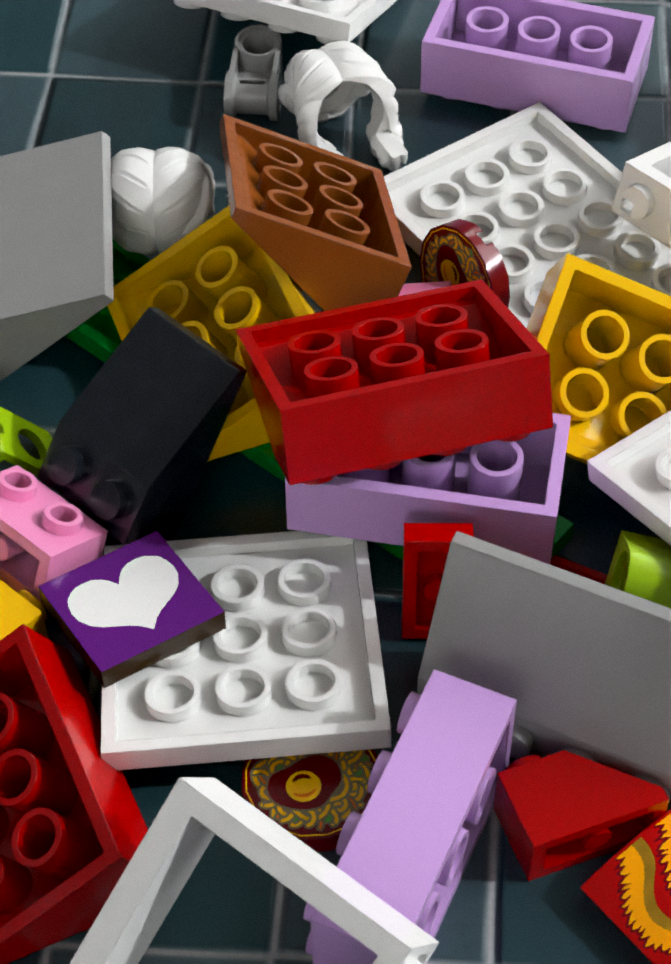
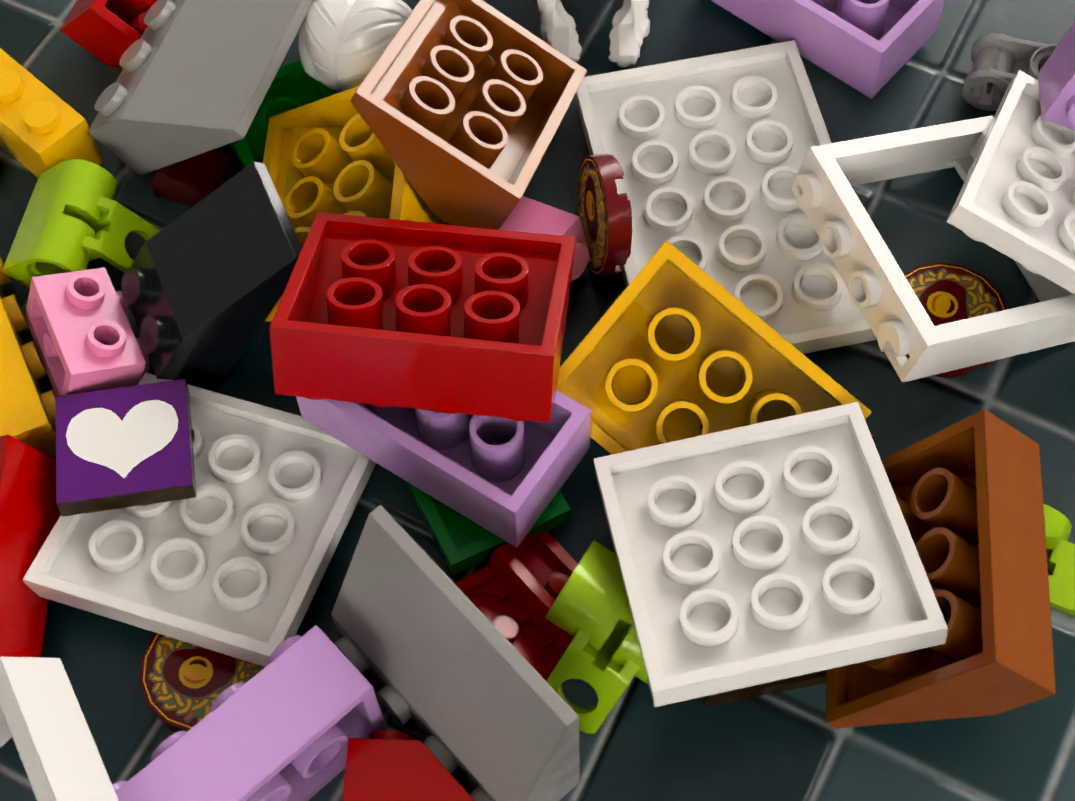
camera: 25 degrees right, 10 degrees up
red plate [401,523,474,639] -> none
none -> clear red tile [150,150,231,207]

